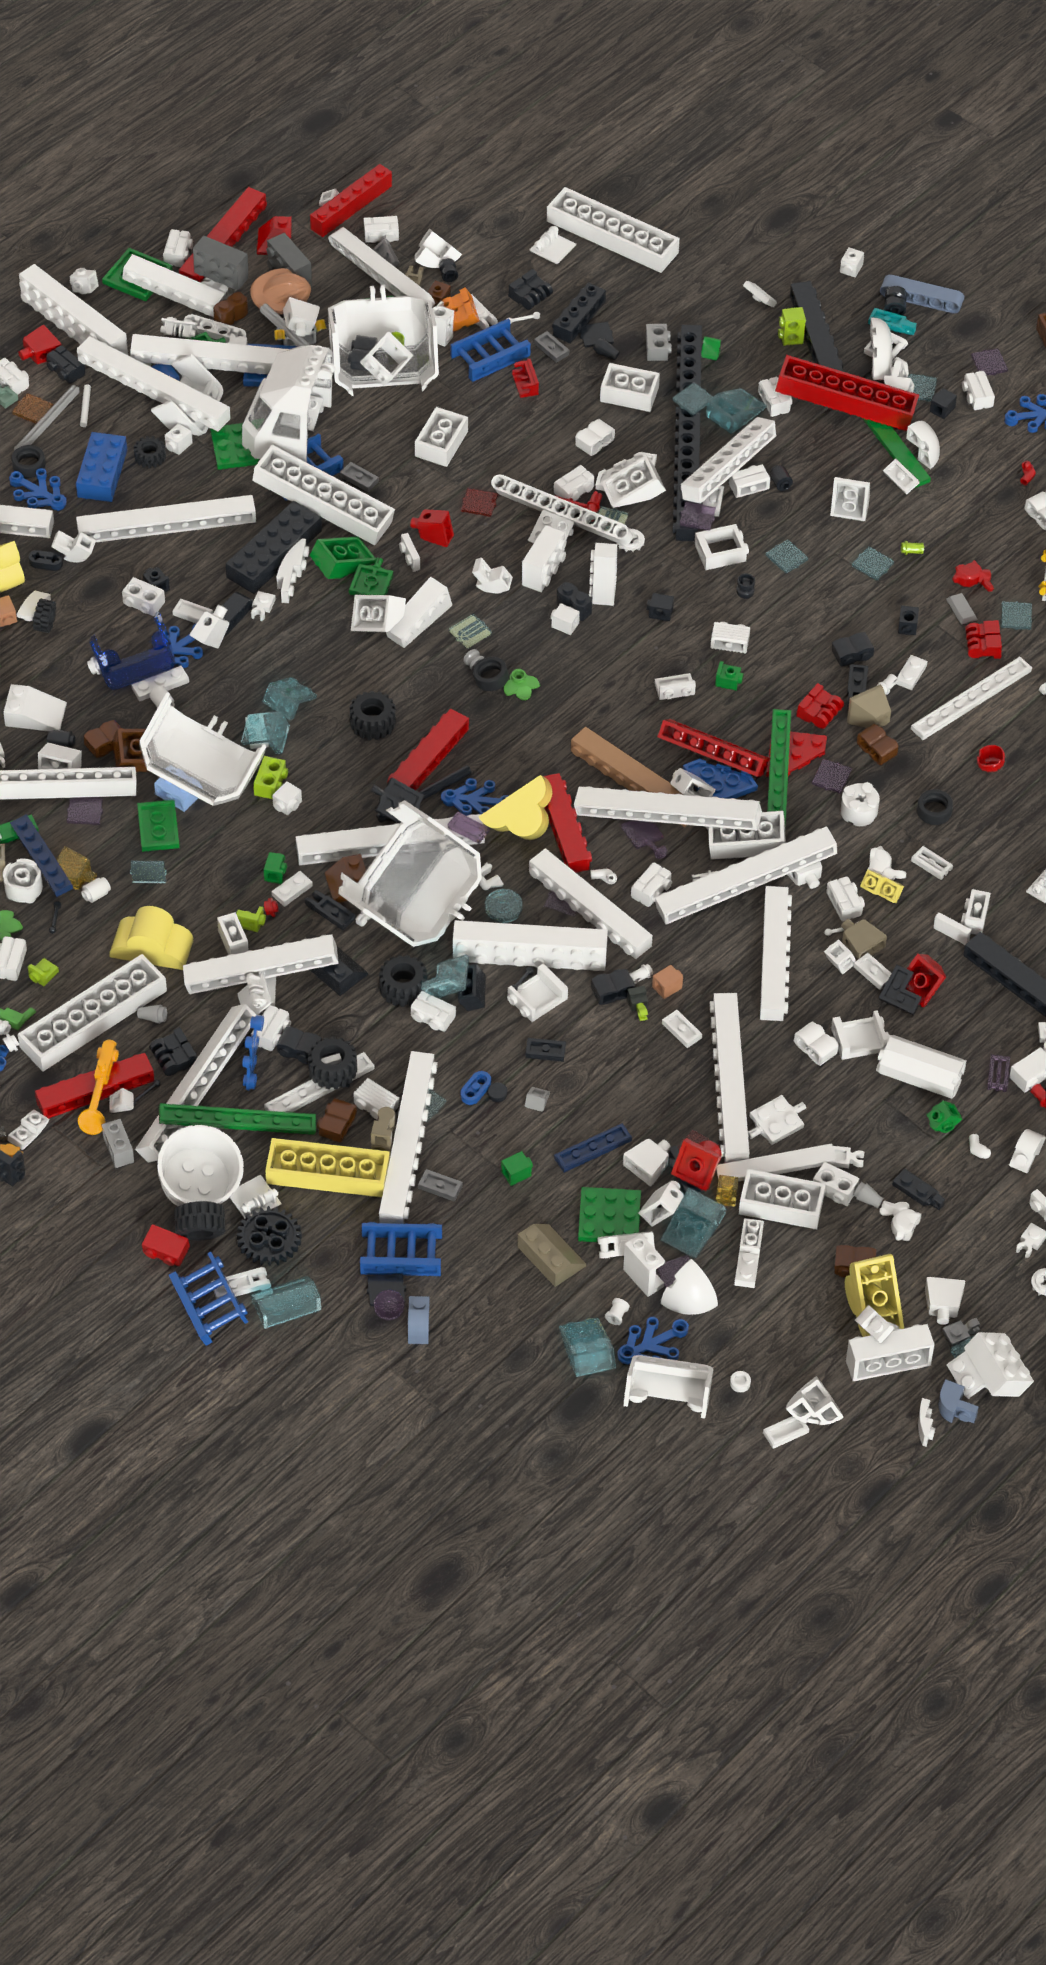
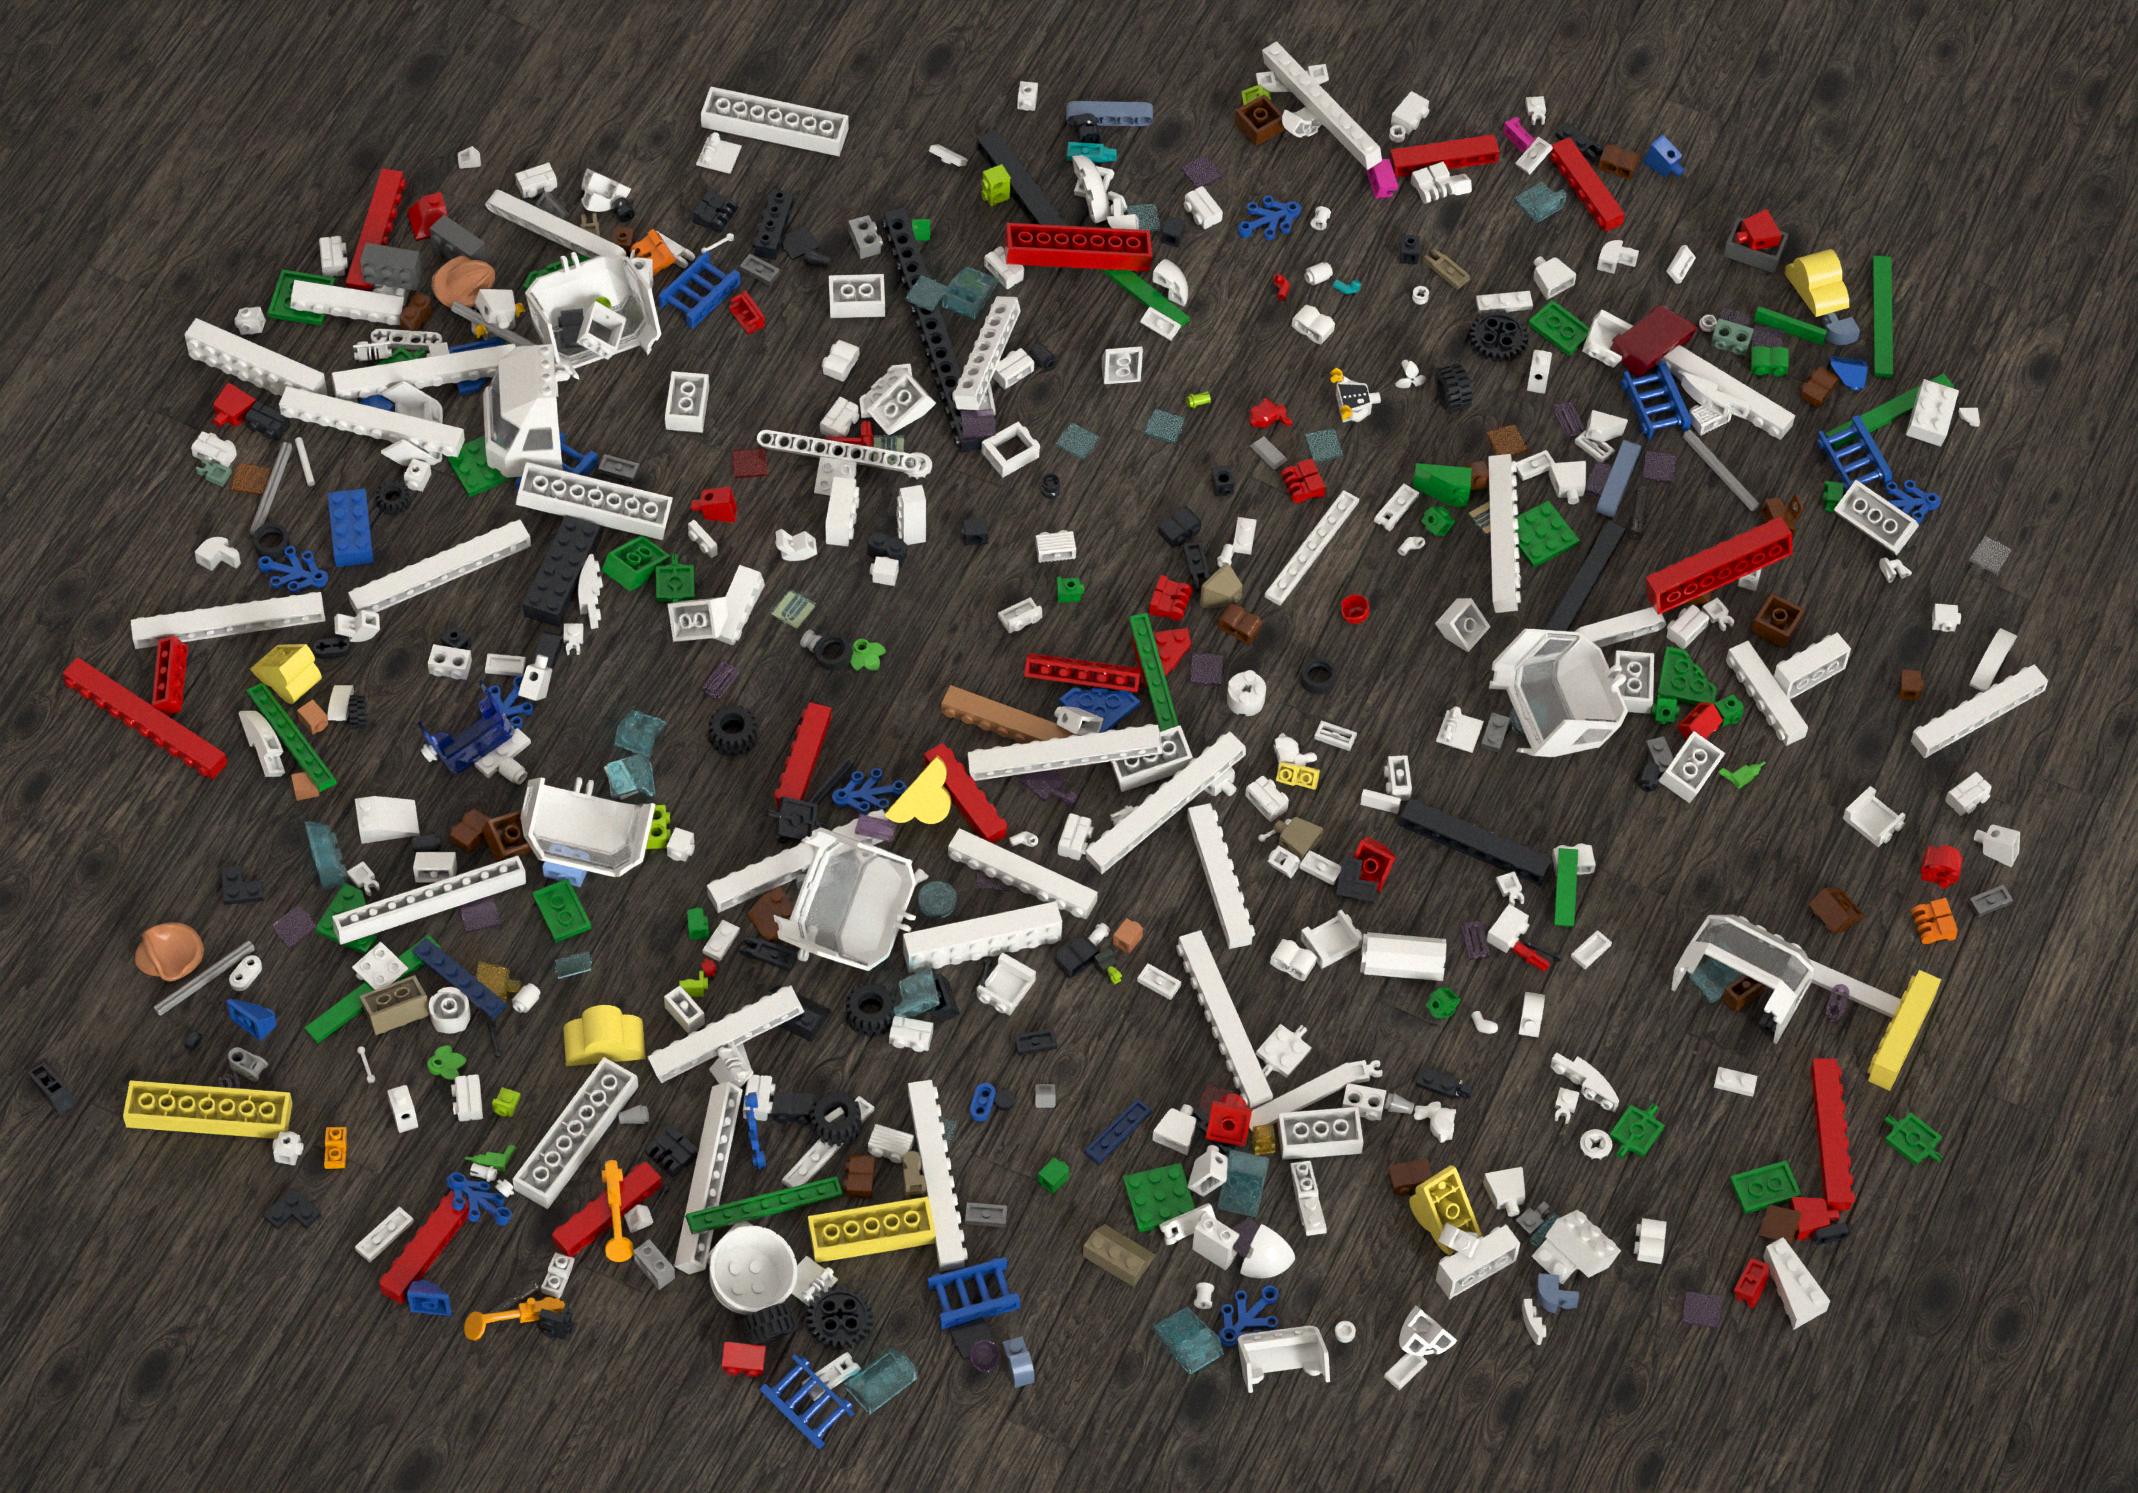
camera: 20 degrees left, 5 degrees up
red brick [310,164,392,237] -> none
none -> clear purple tile [702,660,740,699]

